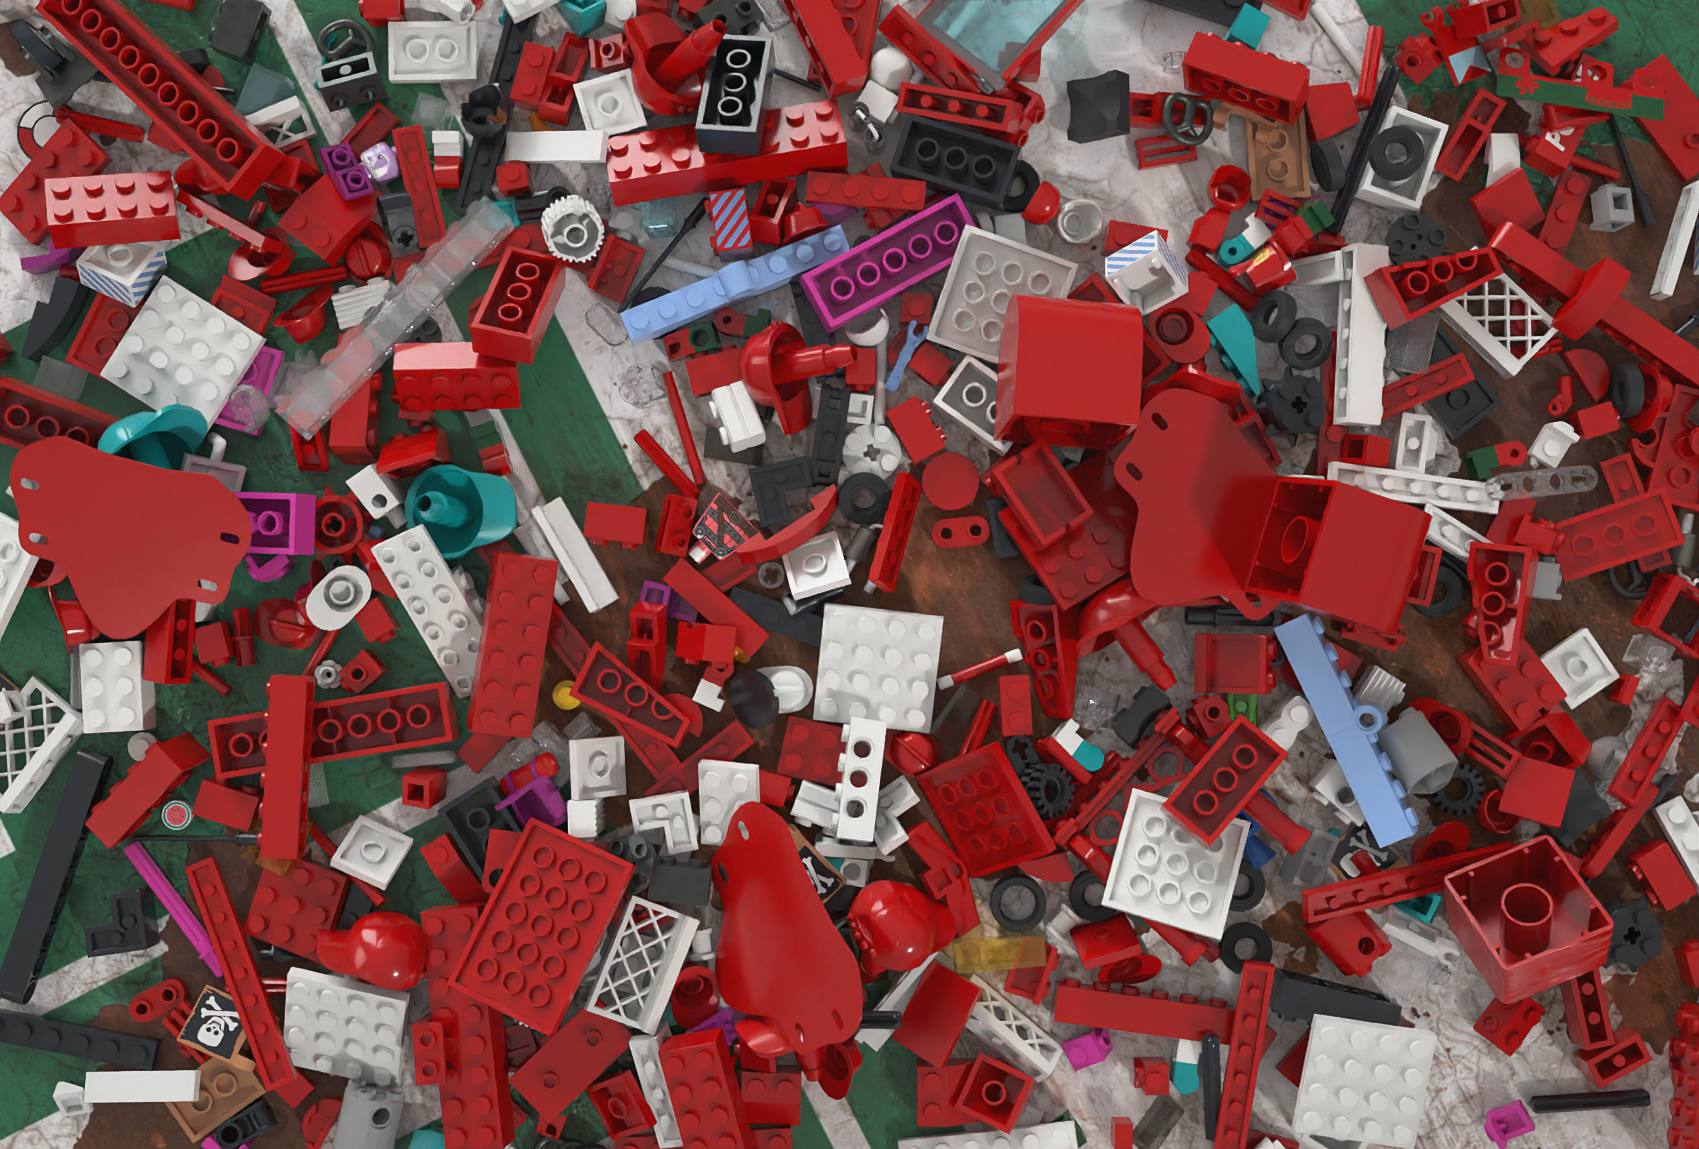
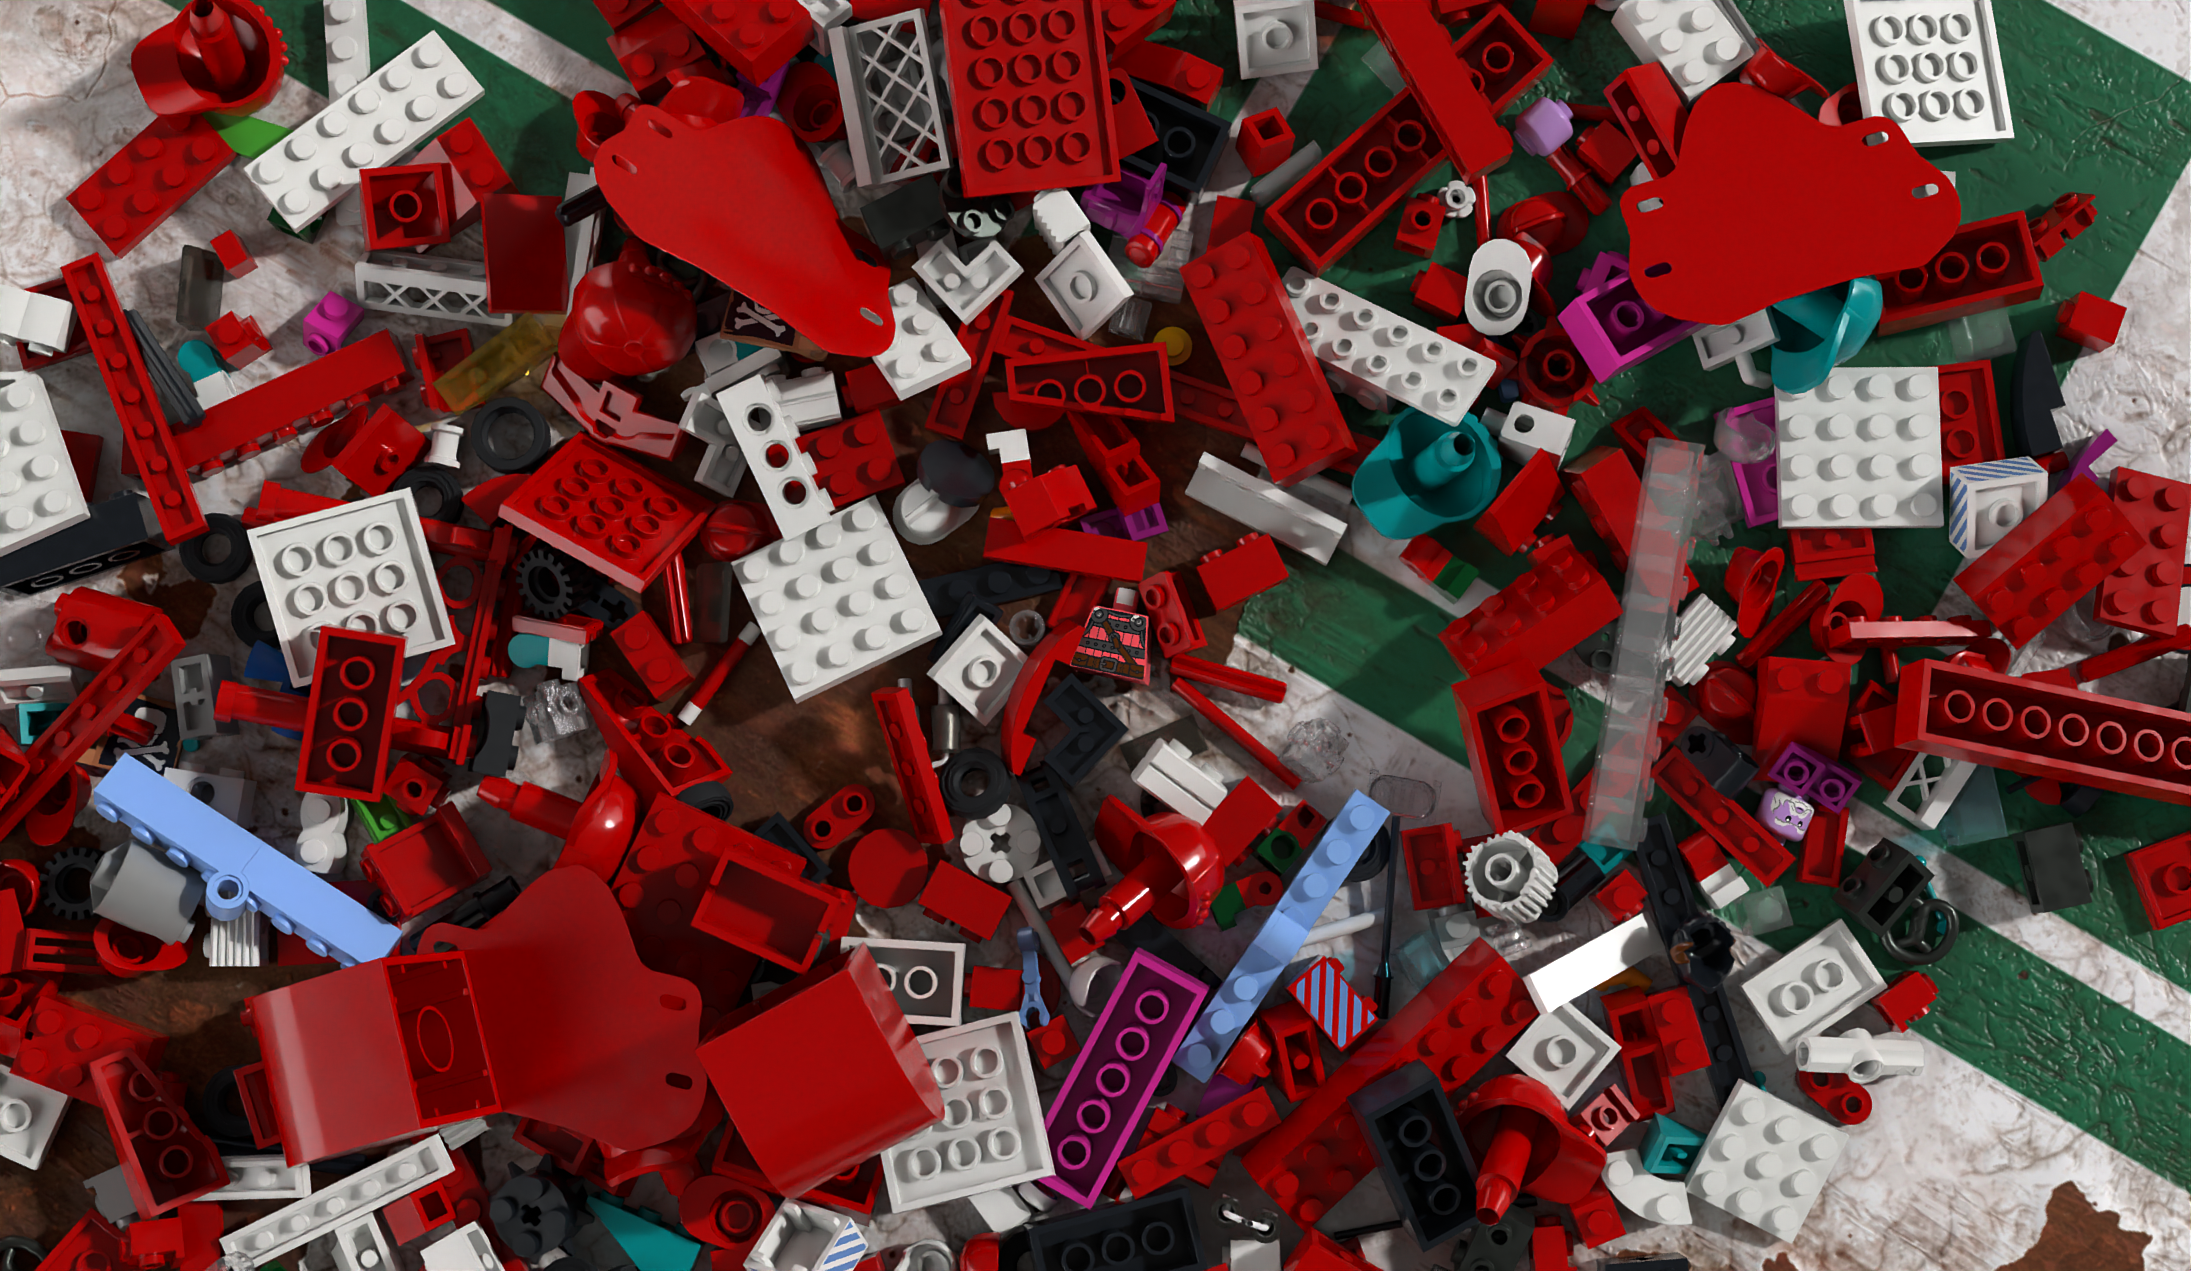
camera: 155 degrees right, 5 degrees down
none -> lavender head [1513,97,1574,156]

